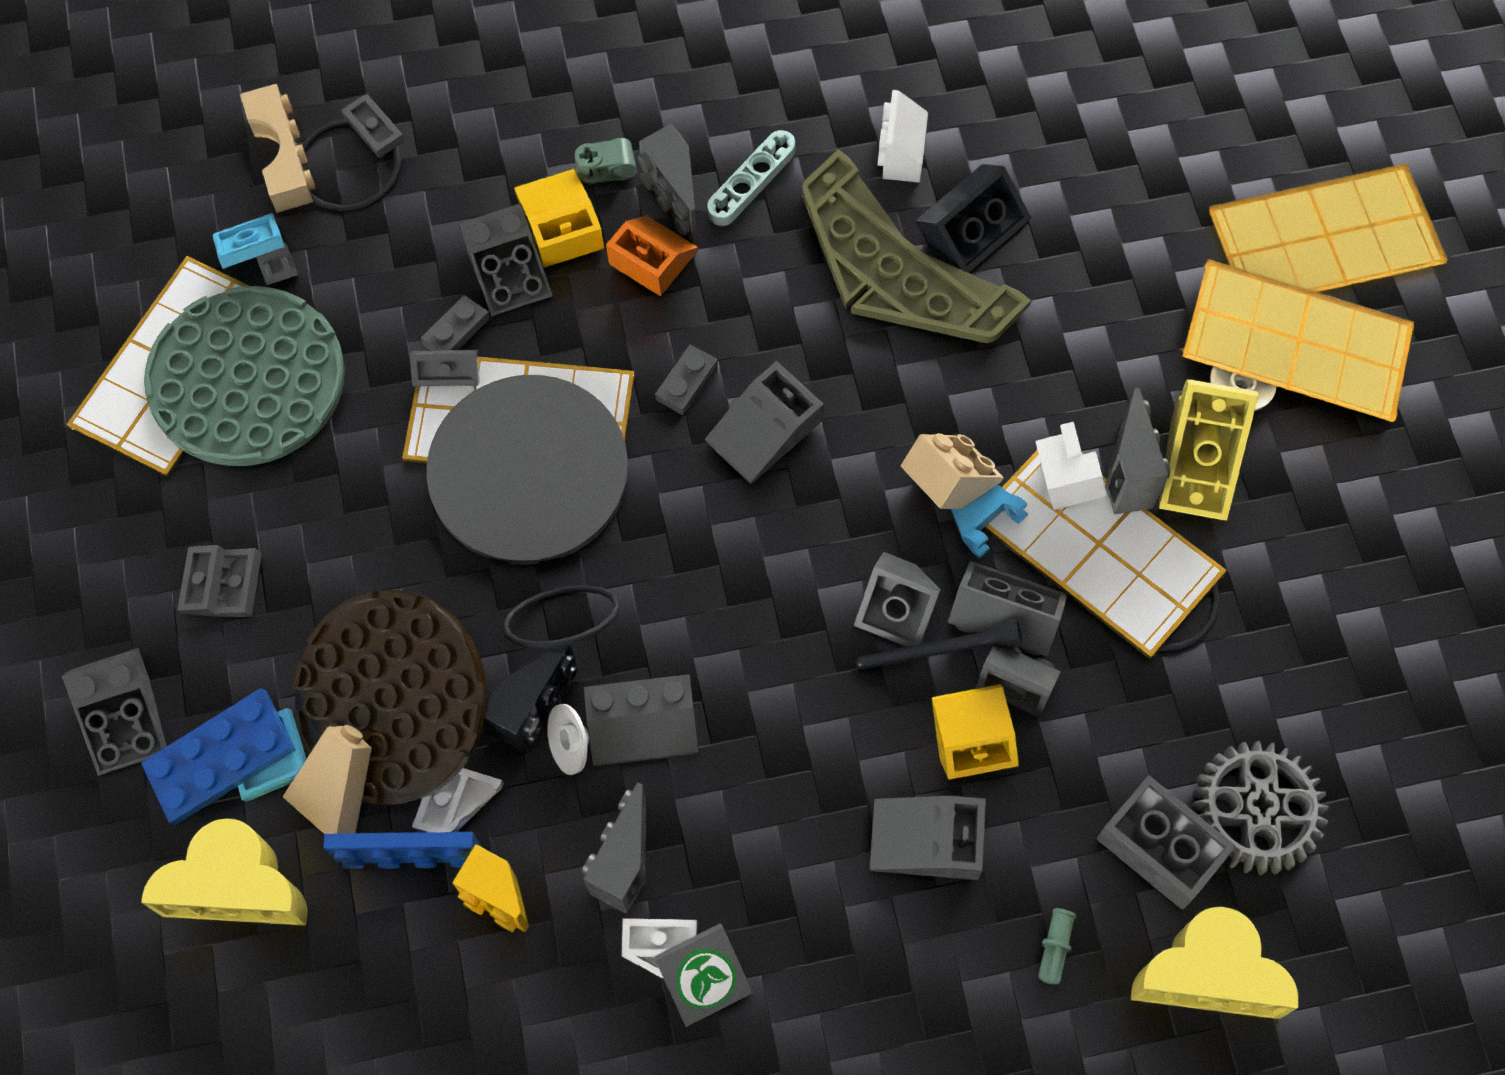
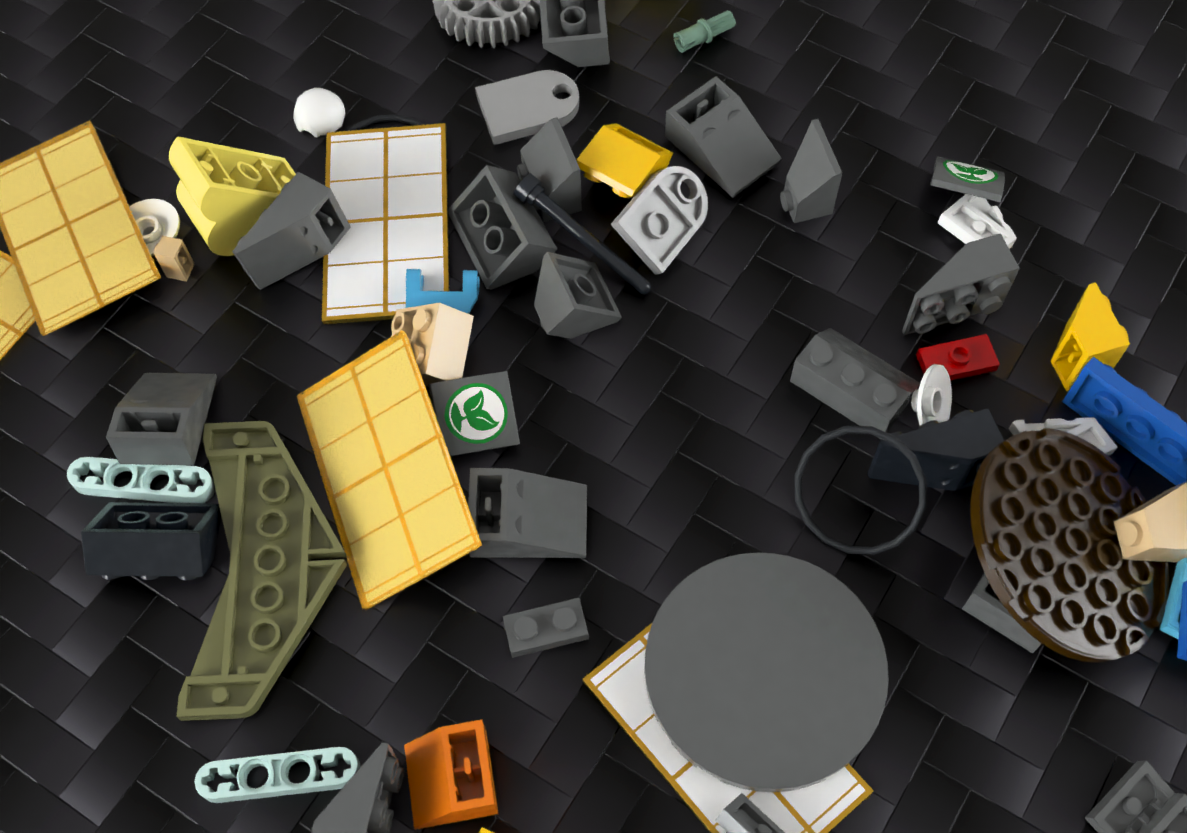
camera: 135 degrees left, 5 degrees down
white slope [878,90,928,183] -> none
white plate [1036,422,1107,510] -> none
none -> light aqua beam [67,457,215,503]
none -> dark grey slope [106,373,217,465]
none -> tan piece [154,236,194,282]
none -> white hair [294,88,345,138]
none -> clear yellow piece [297,331,482,610]
none -> slope [428,371,520,456]
none -> light grey tile [475,70,579,145]
none -> tile [611,166,708,275]
none -> dark grey slope [780,119,842,223]
none -> red plate [916,334,1000,381]

